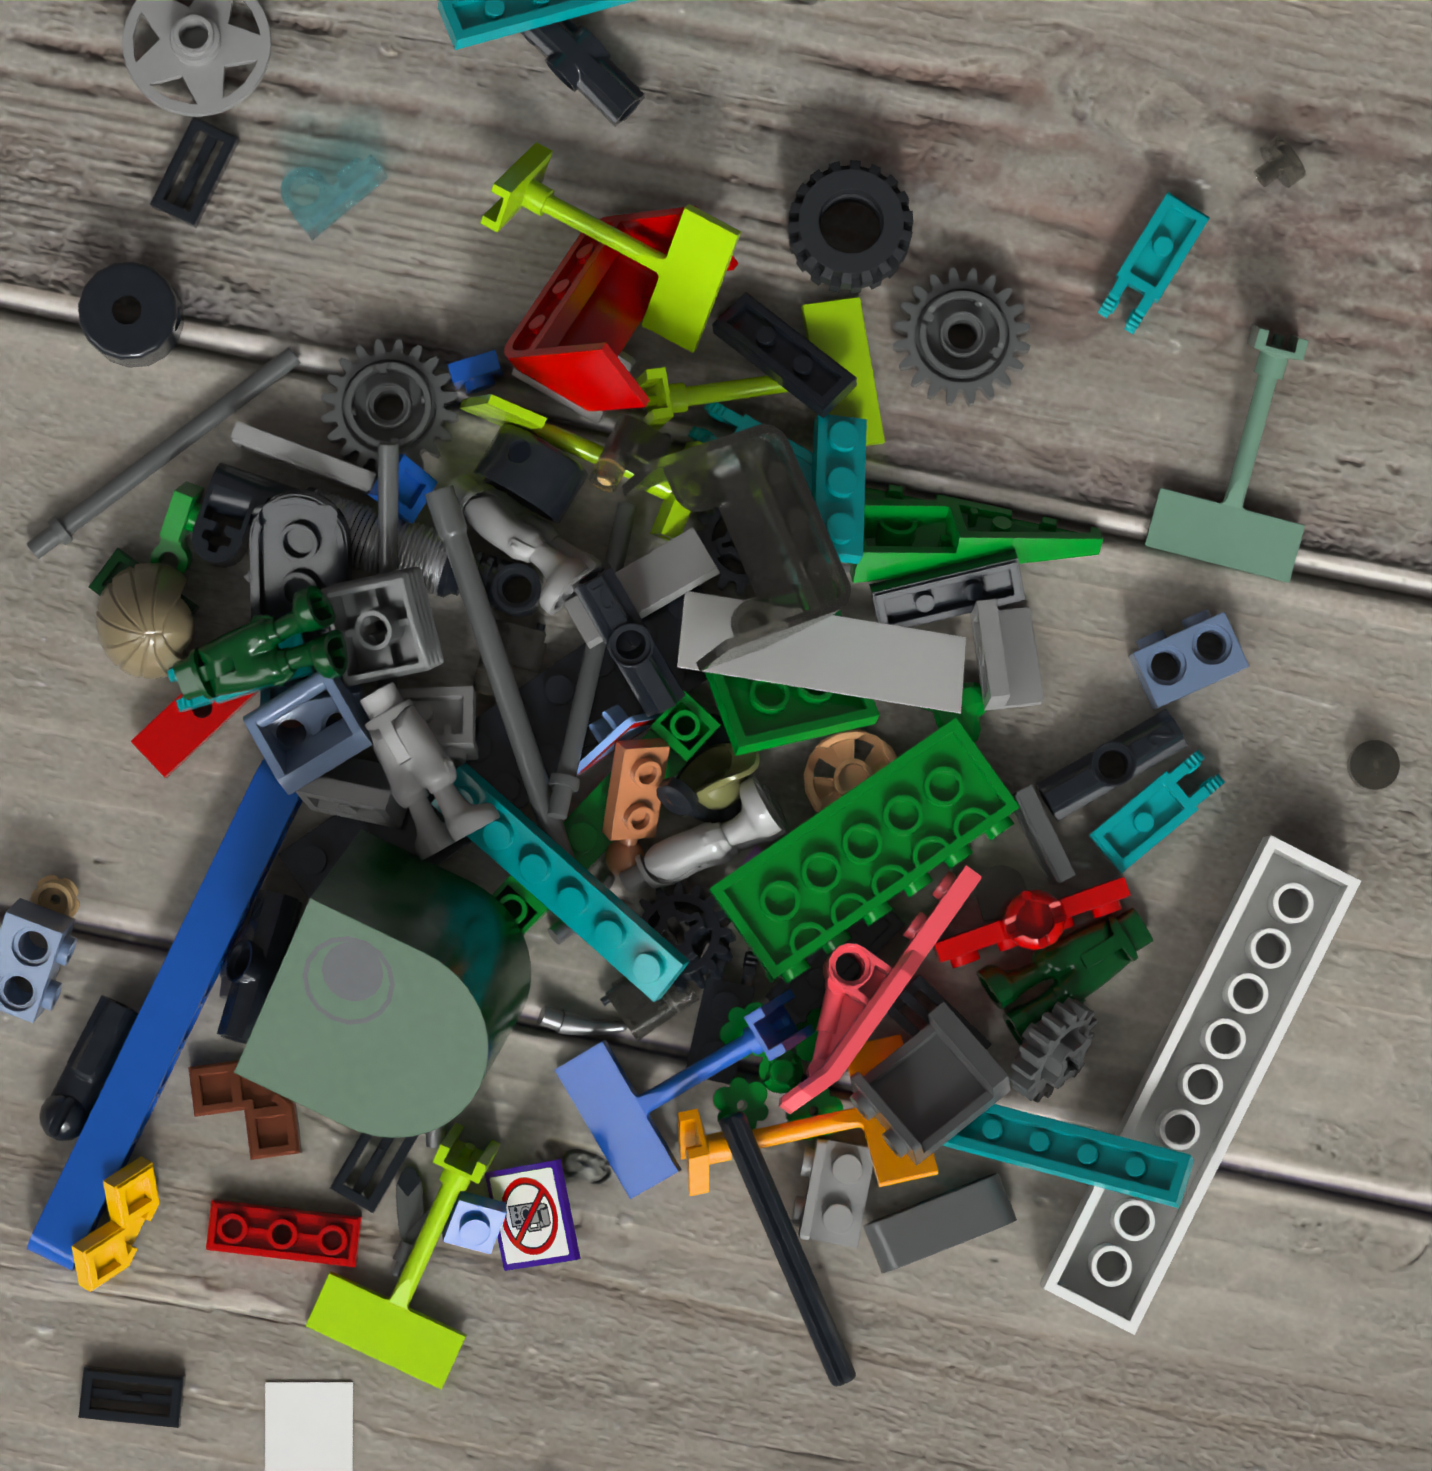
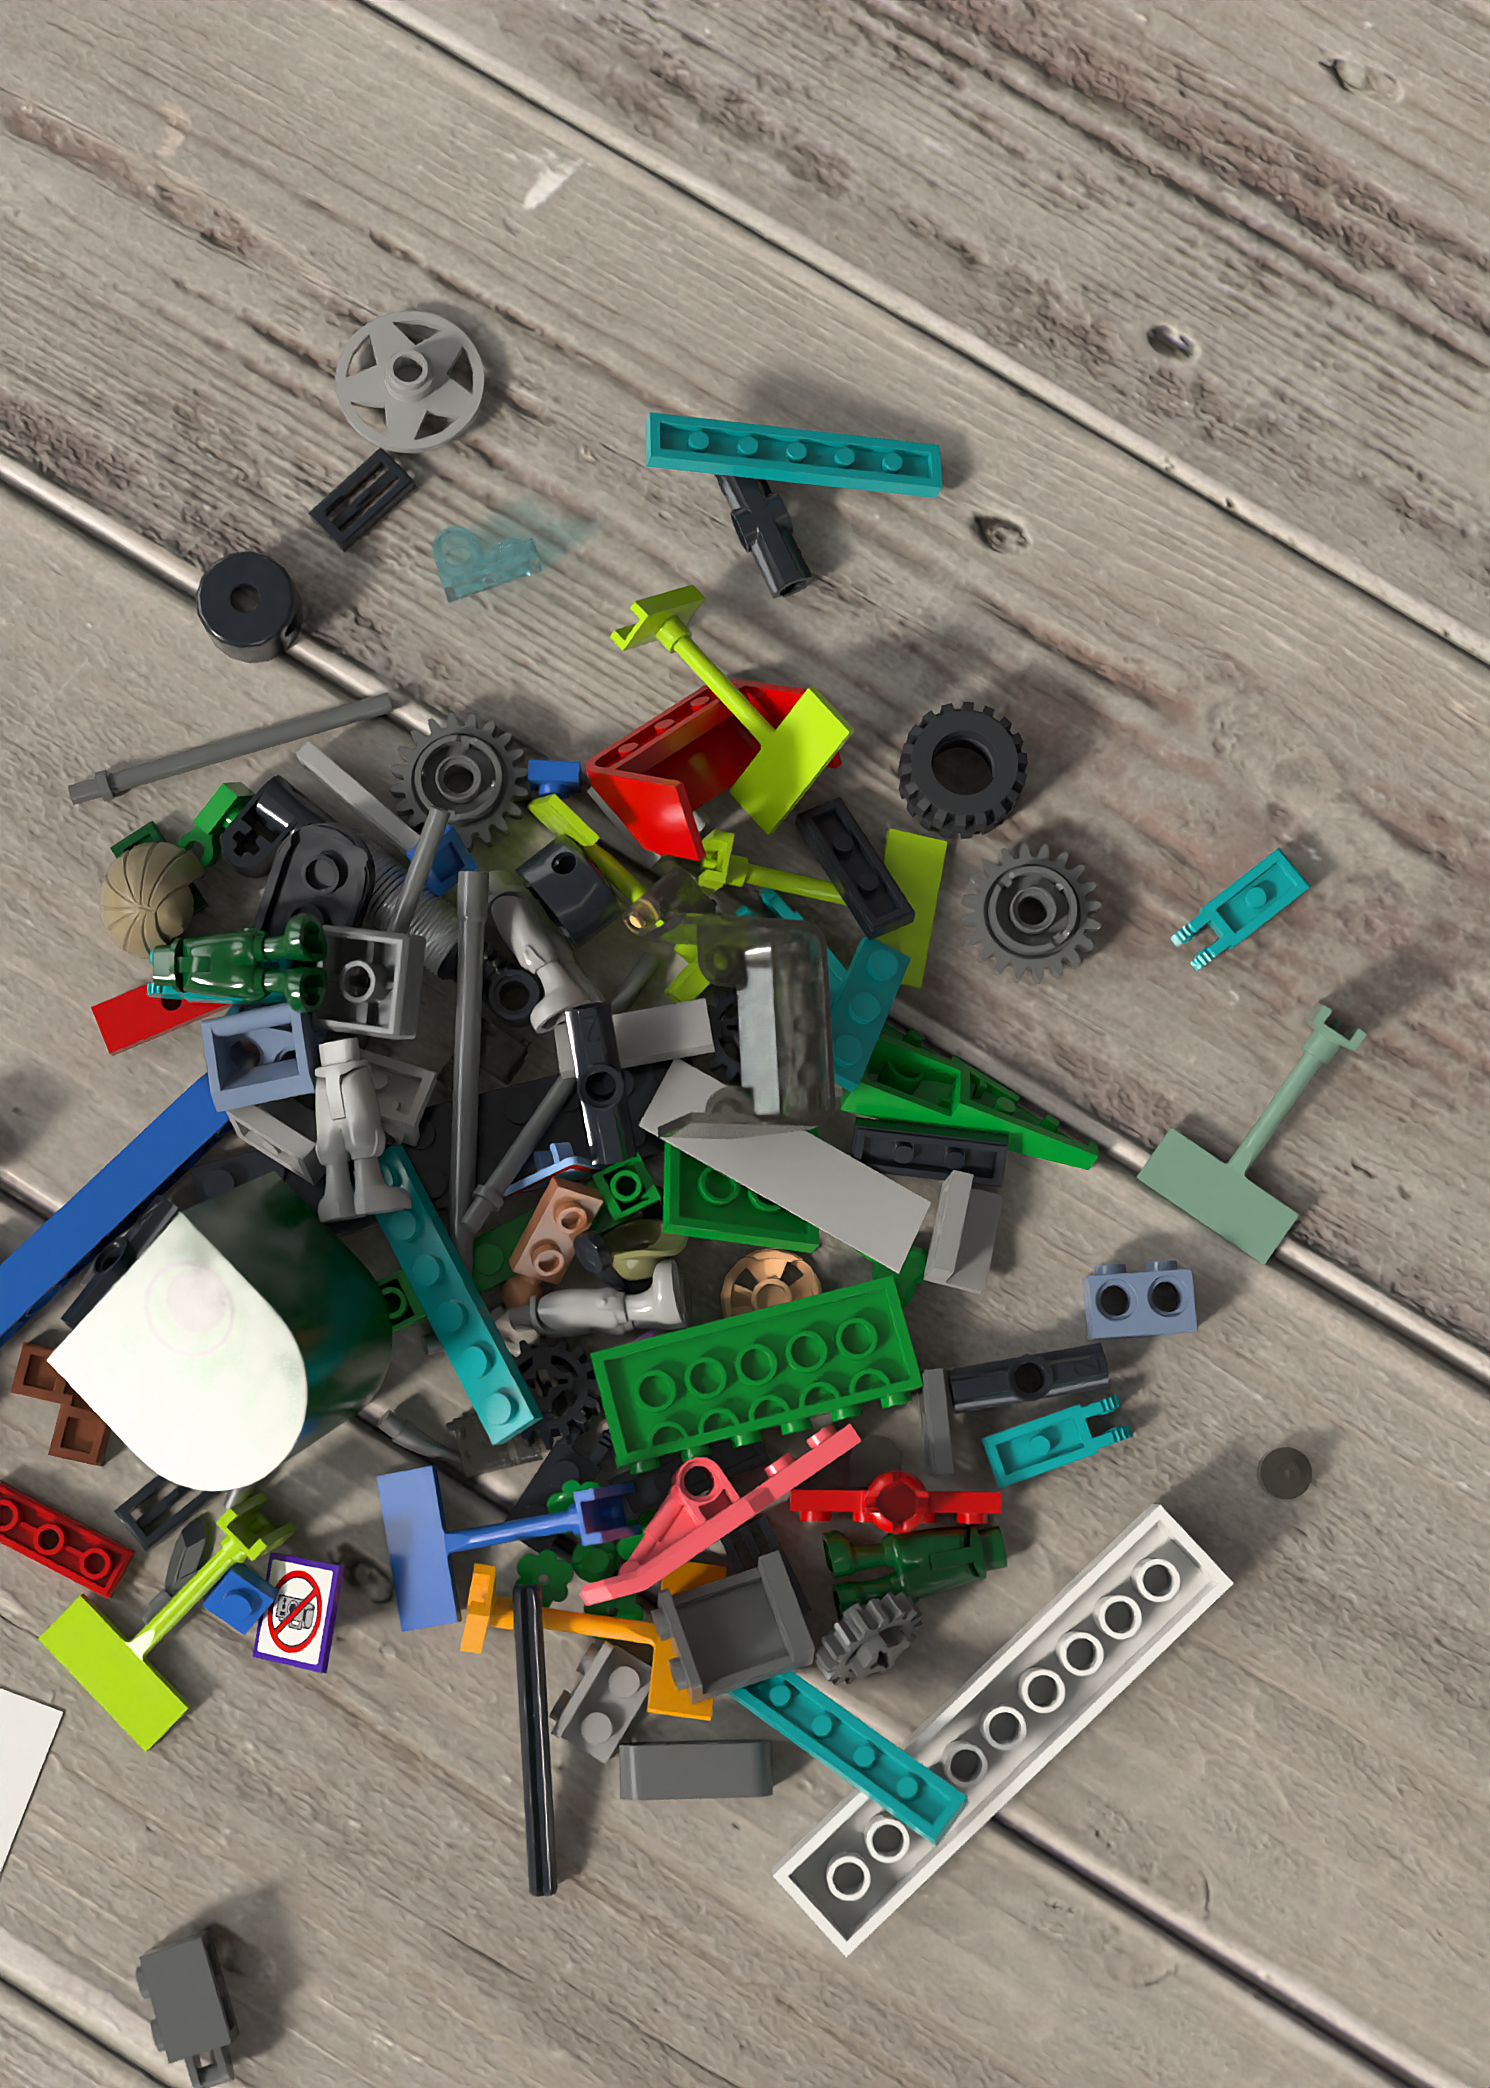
camera: 15 degrees right, 5 degrees down
clear smoke tile [1253,136,1306,188] -> none

